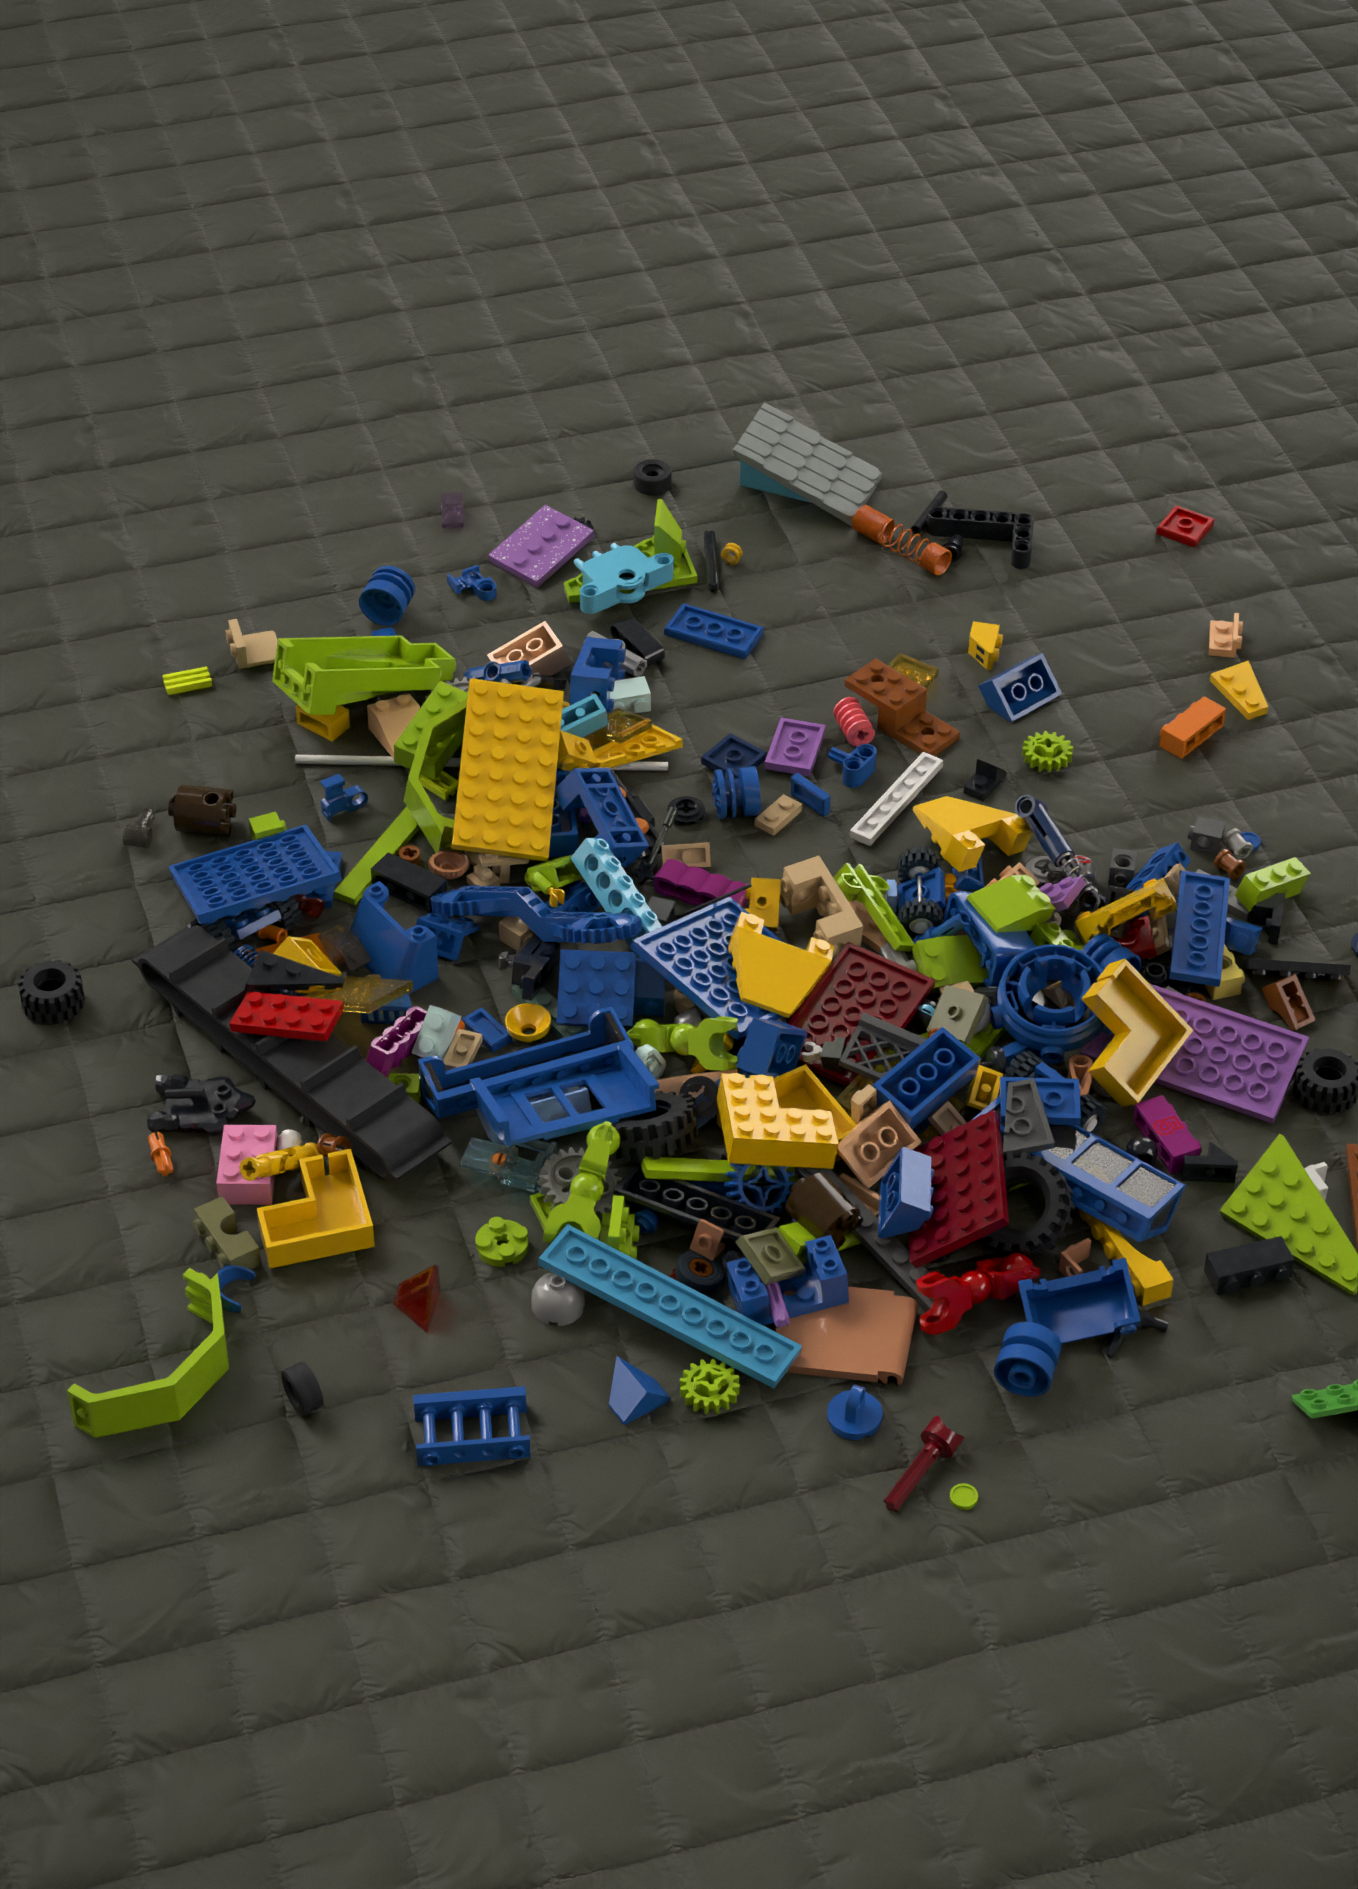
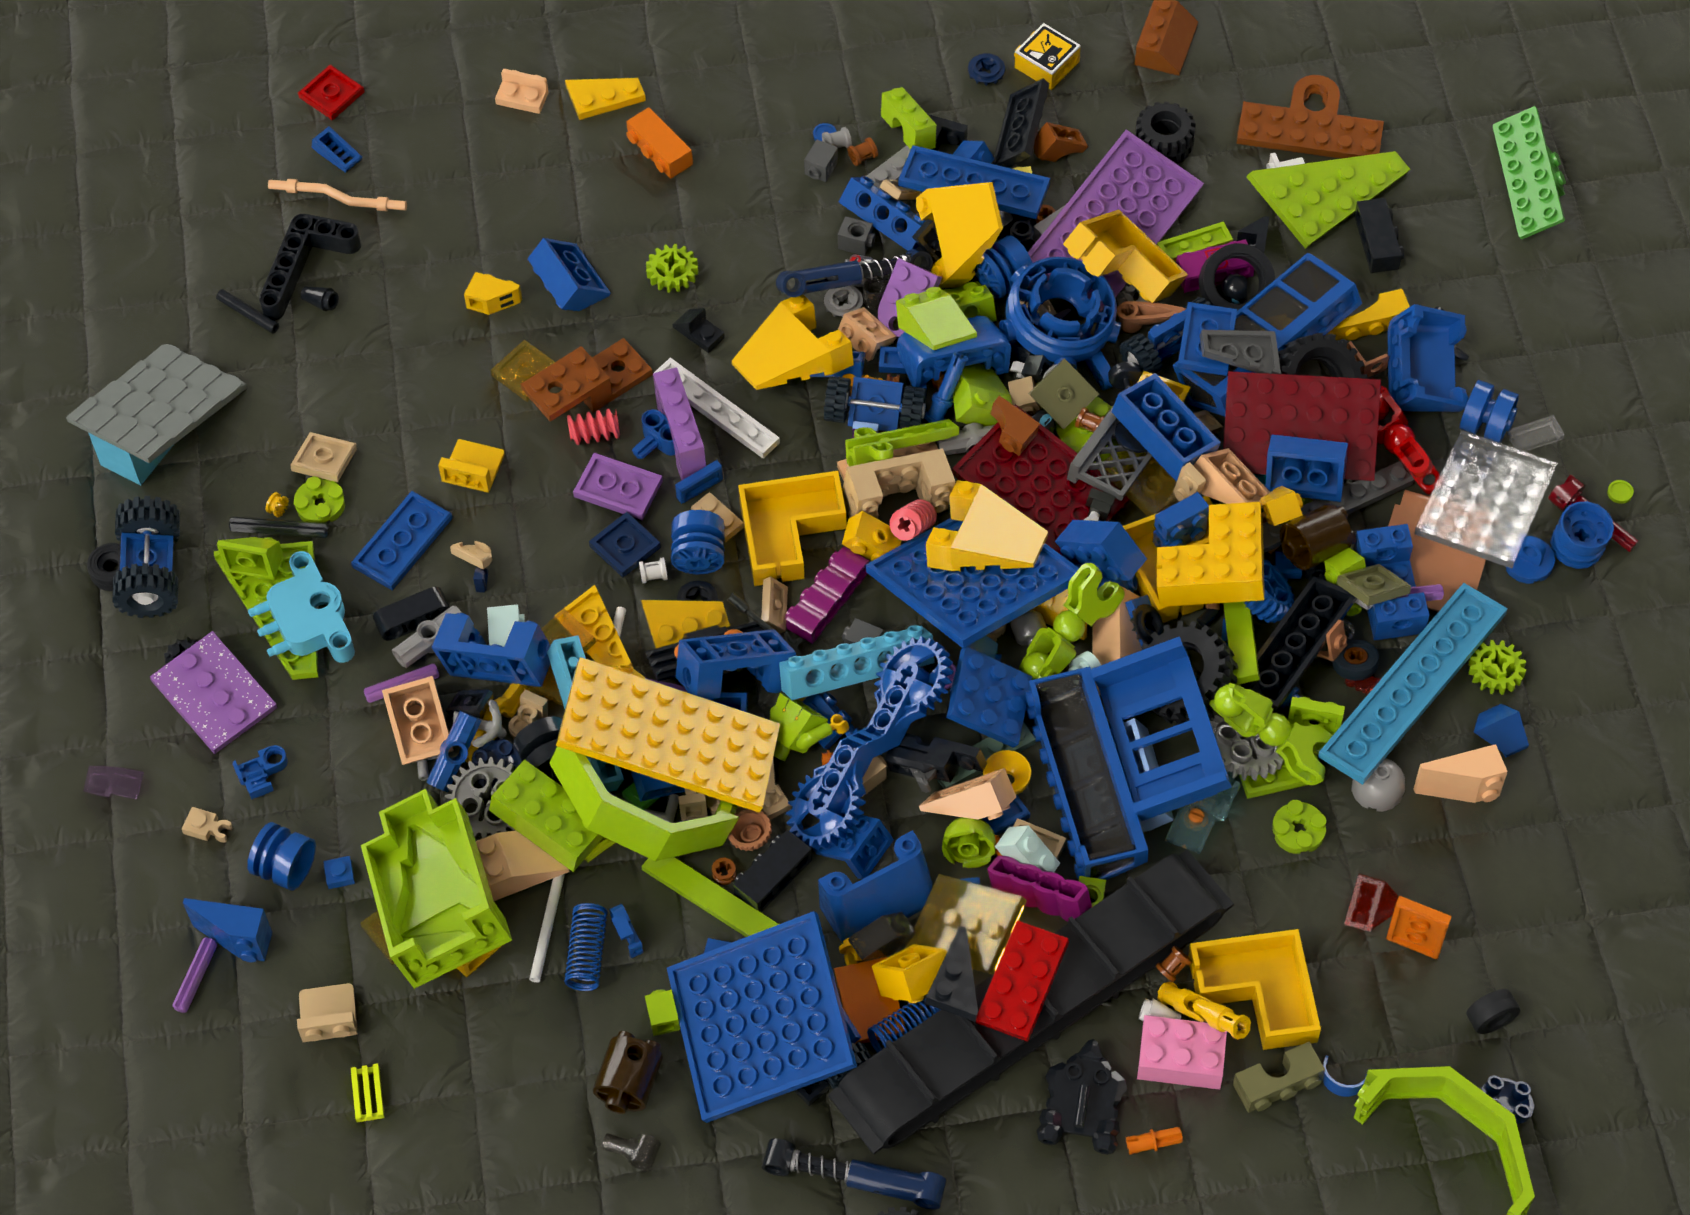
camera: 80 degrees left, 15 degrees up
blue fence [413,1386,531,1466] -> none
black piece [675,884,752,919] -> none
orange piece [852,505,952,576] -> none
none -> black plate [112,496,180,618]
none -> medium lavender axle [173,937,217,1013]
none -> tan plate [182,807,233,843]
none -> blue slope [183,898,272,962]
none -> light nougat bar [268,179,407,211]
none -> tan tile [291,432,357,482]
none -> lime plate [294,476,345,523]
none -> blue slope [311,126,362,173]
none -> medium lavender axle [364,664,439,703]
none -> yellow bracket [438,439,505,493]
none -> tan plate [450,541,492,569]
none -> dark blue tile [473,567,489,593]
none -> blue piece [564,903,608,991]
none -> white bush [639,557,668,584]
none -> yellow wing [641,600,730,648]
none -> medium lavender arch [653,367,706,481]
none -> yellow piece [738,471,847,586]
none -> piece [762,1138,946,1210]
none -> coral piece [890,499,937,541]
none -> light nougat slope [919,768,1016,820]
none -> lime cylinder [942,817,996,868]
none -> dark orange arch [990,395,1040,456]
none -> blue piece [1152,492,1209,547]
none -> lime plate [1157,221,1233,263]
none -> black tyre [1199,243,1275,311]
none -> yellow slope [1260,486,1303,526]
none -> orange tile [1386,896,1452,959]
none -> light nougat slope [1413,744,1508,803]
none -> clear plate [1414,430,1557,568]
none -> dark blue dish [1481,1075,1534,1125]
none -> clear tile [1507,415,1565,454]
none -> blue wheel [1550,501,1614,569]

